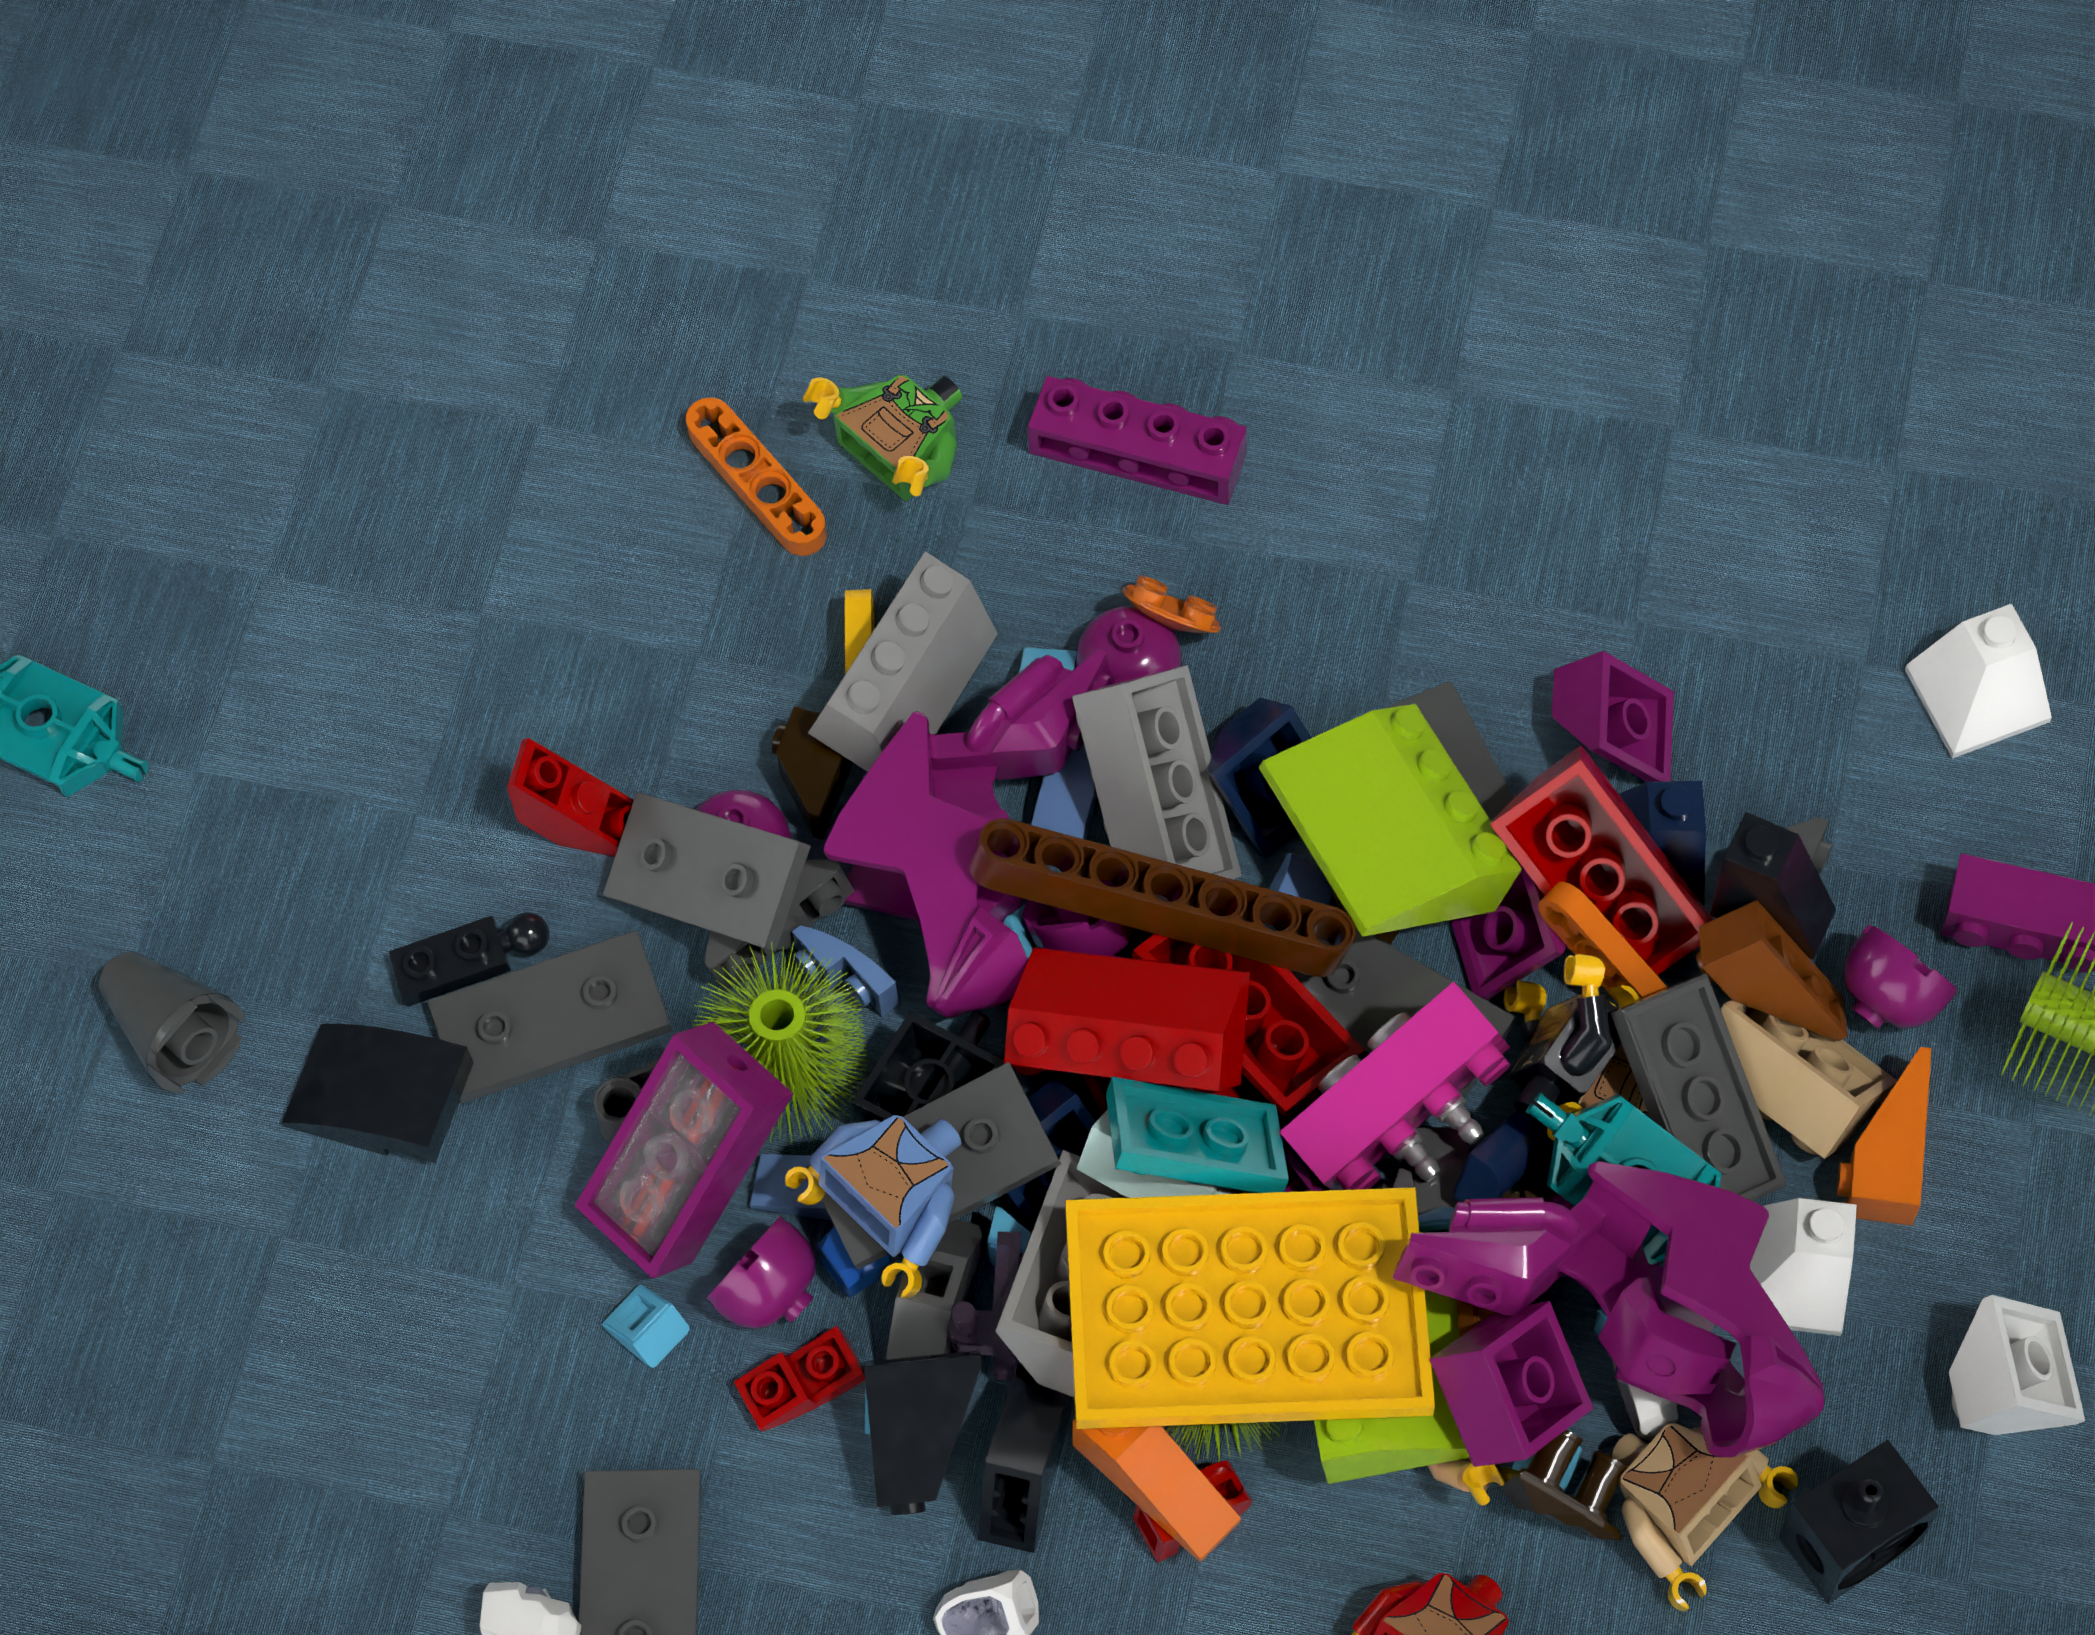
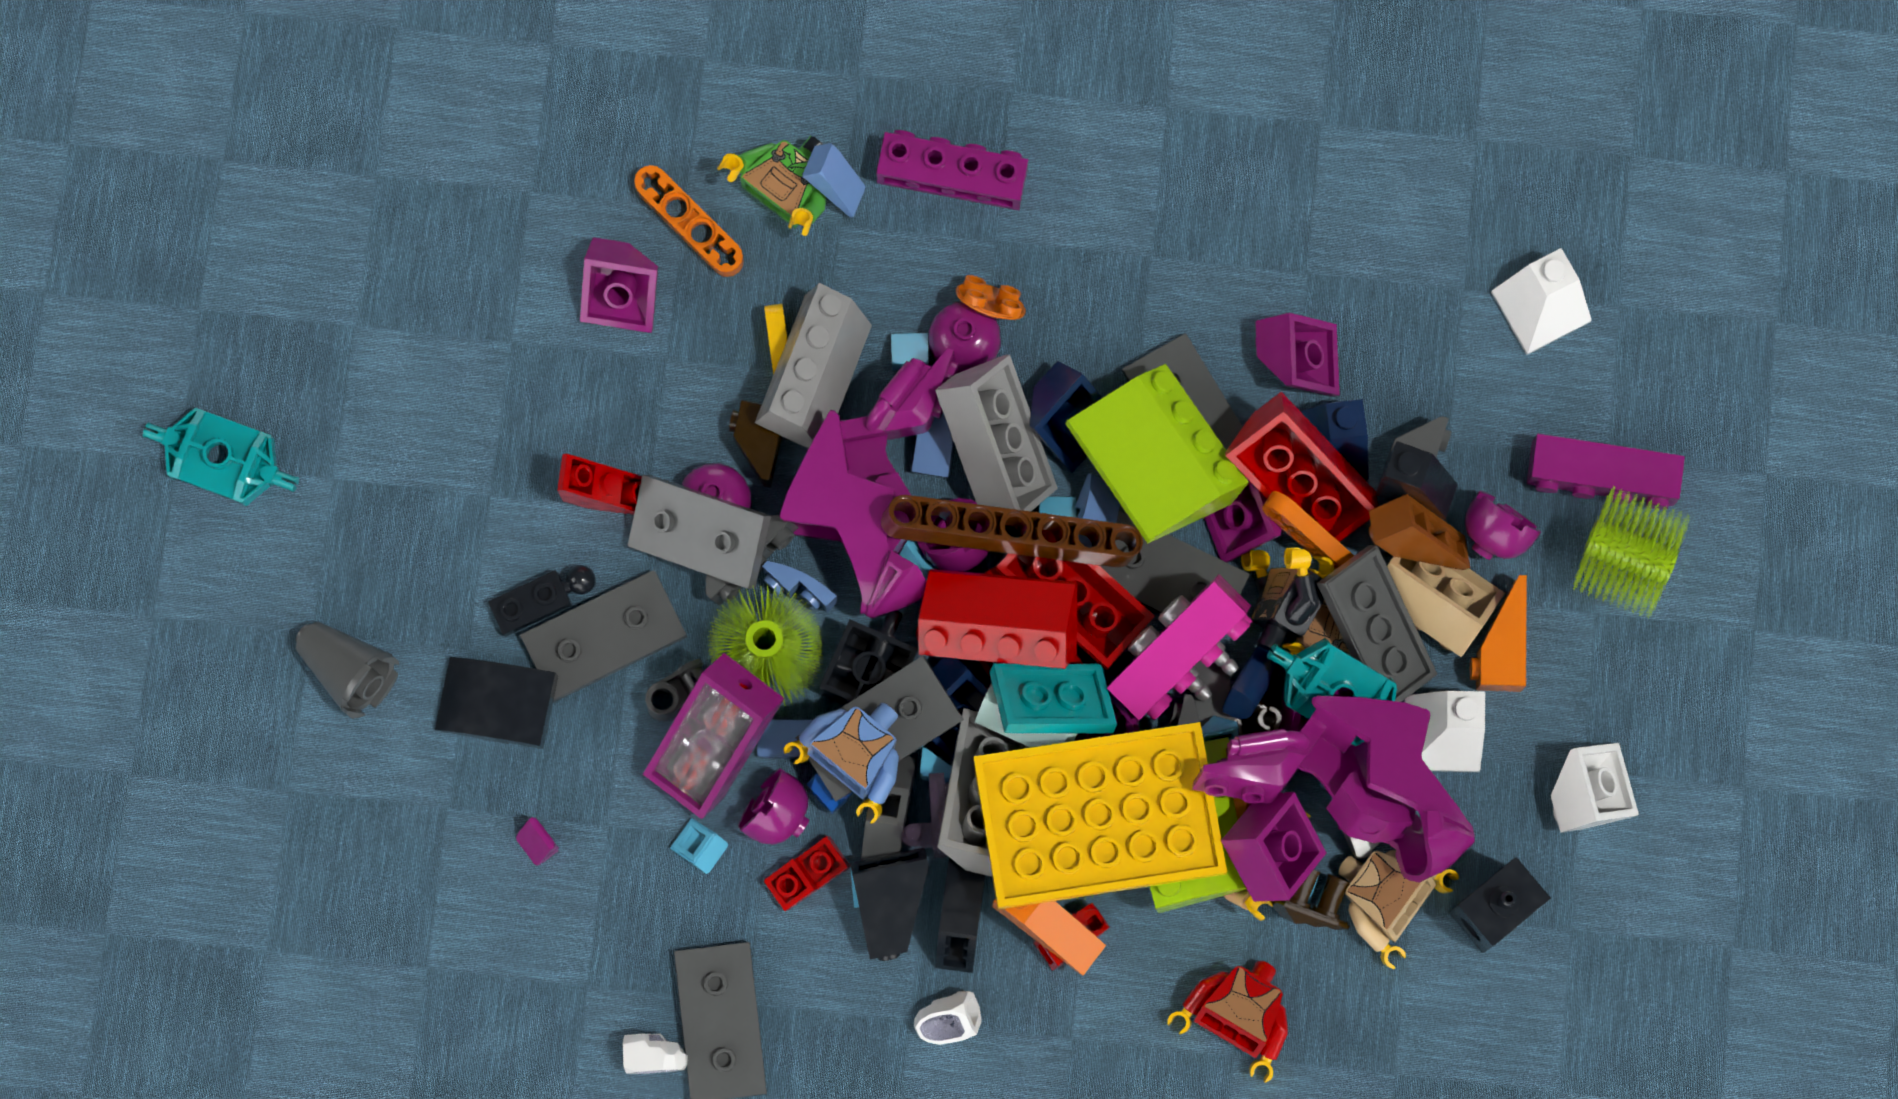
camera: 10 degrees left, 15 degrees up
none -> magenta slope [516,817,559,866]
none -> magenta slope [580,237,658,333]
none -> medium blue slope [802,143,866,217]

